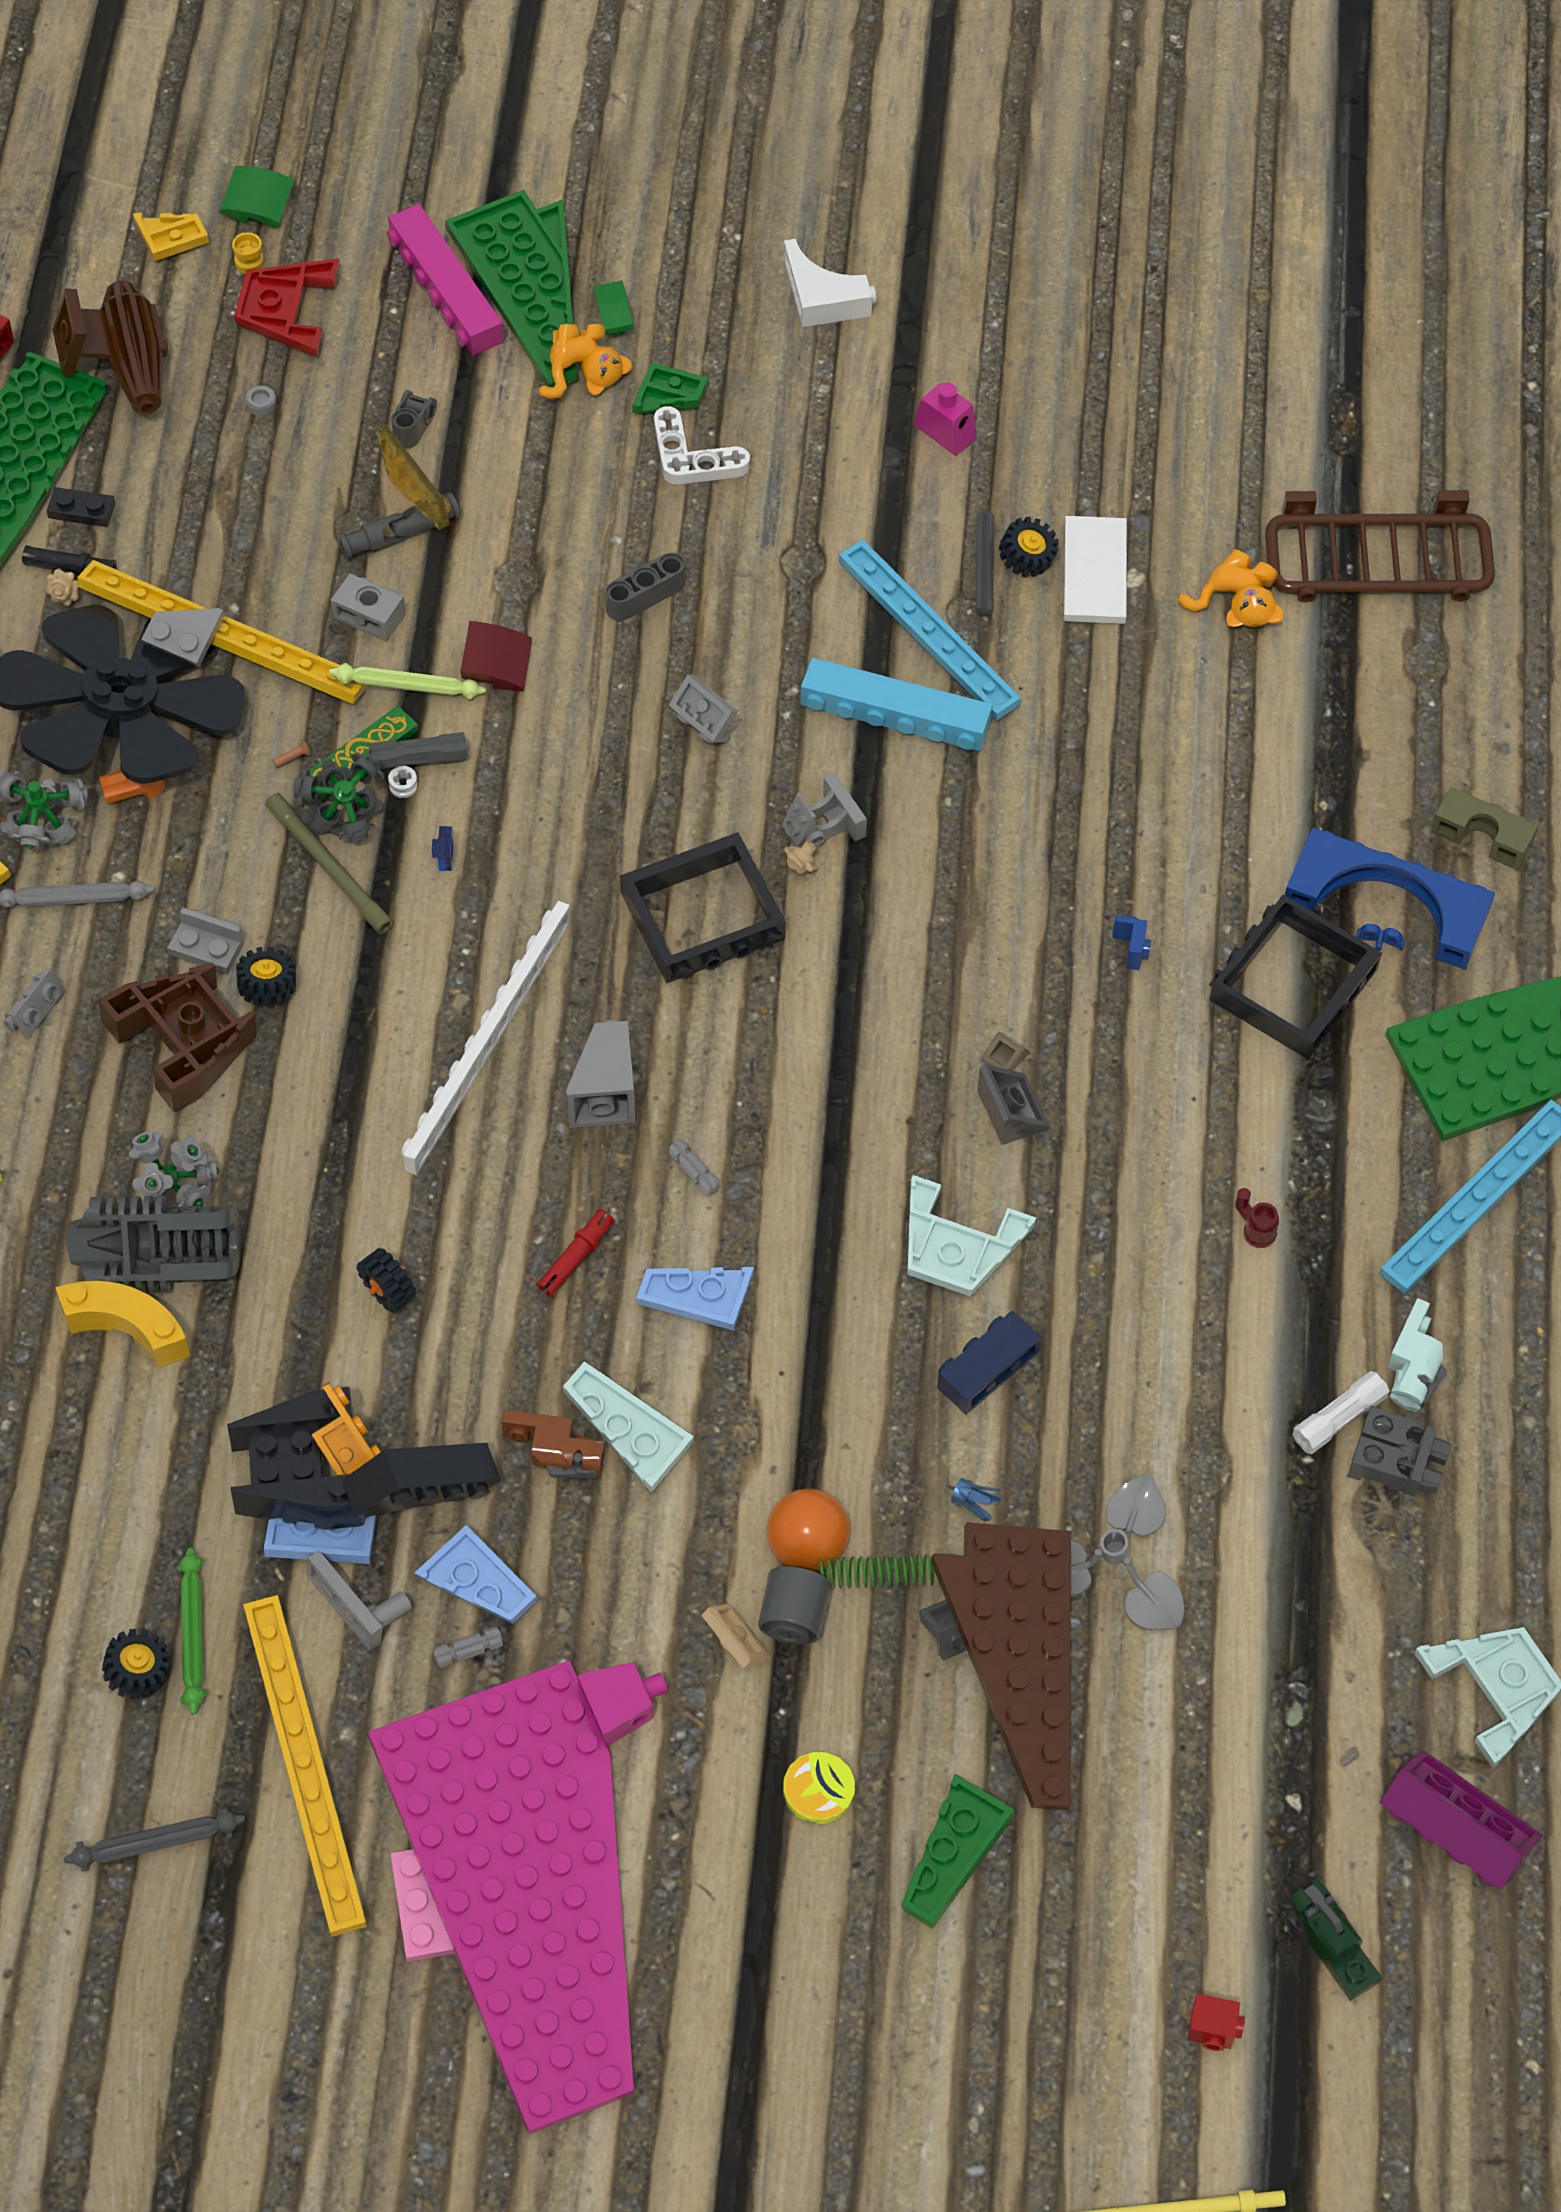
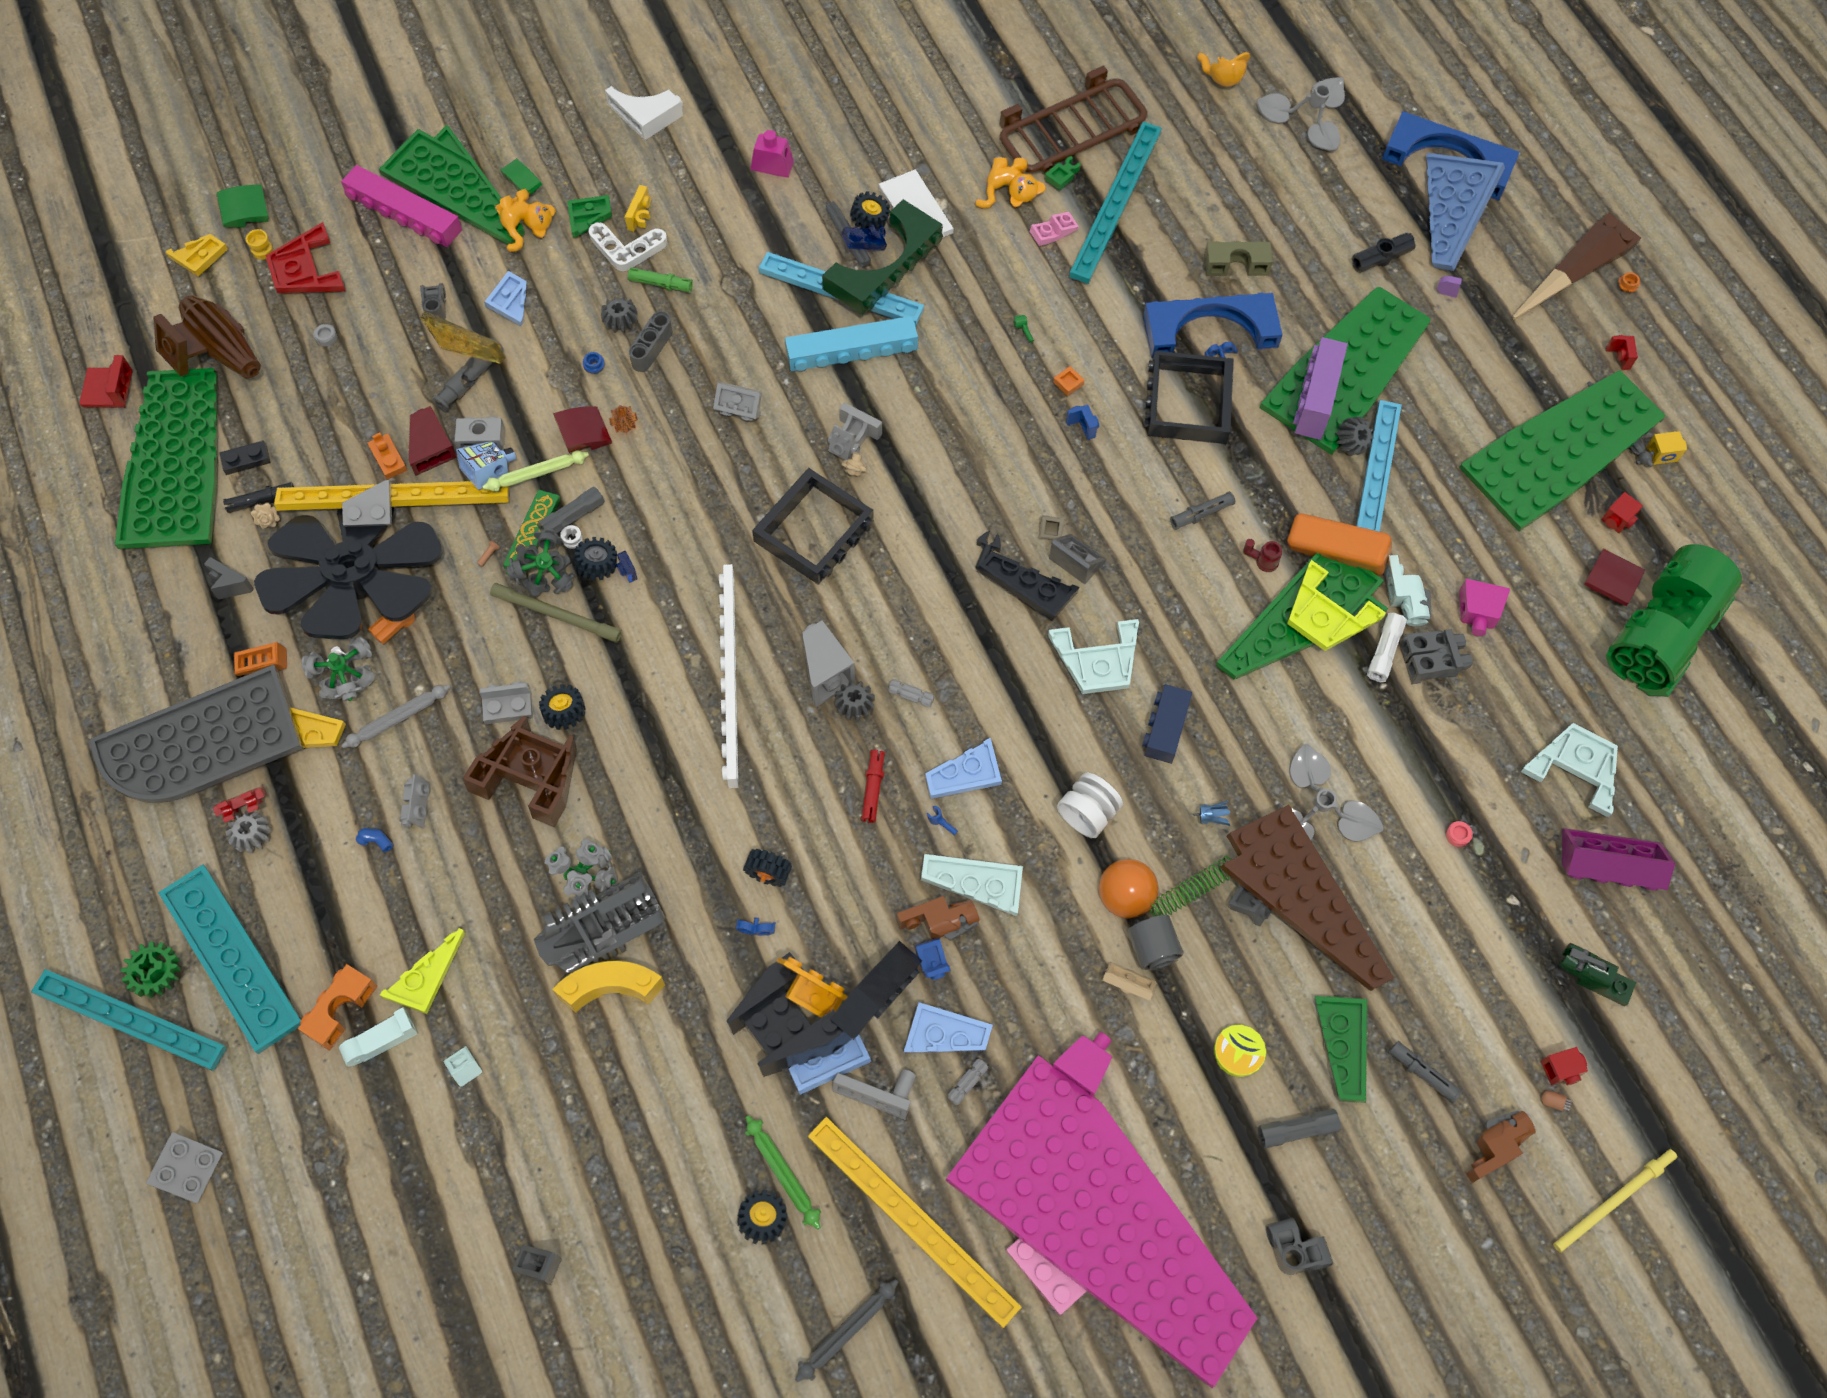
camera: 30 degrees left, 5 degrees up
none -> orange plate [367,433,408,480]
none -> dark red slope [408,406,457,476]
none -> light blue torso [456,442,516,490]
none -> light blue wing [485,271,527,326]
none -> black wheel [575,537,617,581]
none -> blue plate [583,352,605,373]
none -> dark grey gear [601,296,638,333]
none -> clear orange gear [609,405,638,433]
none -> yellow plate [625,185,651,232]
none -> bright green pin [628,267,693,293]
none -> blue piece [736,918,776,936]
none -> dark green arch [822,199,943,315]
none -> dark grey gear [835,680,875,721]
none -> clear blue plate [841,225,887,250]
none -> blue bracket [914,938,950,980]
none -> blue hand [927,806,958,836]
none -> black bar [975,531,1001,570]
none -> black wing [978,551,1080,621]
none -> green hand [1013,315,1034,343]
none -> bright pink slope [1030,212,1079,246]
none -> green plate [1044,156,1081,191]
none -> orange plate [1053,366,1085,396]
none -> white wheel [1057,772,1123,838]
none -> teal plate [1069,121,1162,284]
none -> dark grey pin [1170,491,1236,530]
none -> green wing [1216,553,1388,680]
none -> dark grey axle [1257,1108,1341,1149]
none -> dark grey piece [1266,1218,1334,1275]
none -> orange piece [1287,513,1392,576]
none -> neon yellow wing [1287,560,1386,651]
none -> medium lavender brick [1293,337,1348,440]
none -> dark grey gear [1335,417,1374,455]
none -> dark grey pin [1388,1040,1463,1104]
none -> coral tile [1446,821,1473,847]
none -> dark pink torso [1459,579,1510,636]
none -> dark orange plate [1466,1111,1536,1183]
none -> nougat piece [1541,1091,1572,1111]

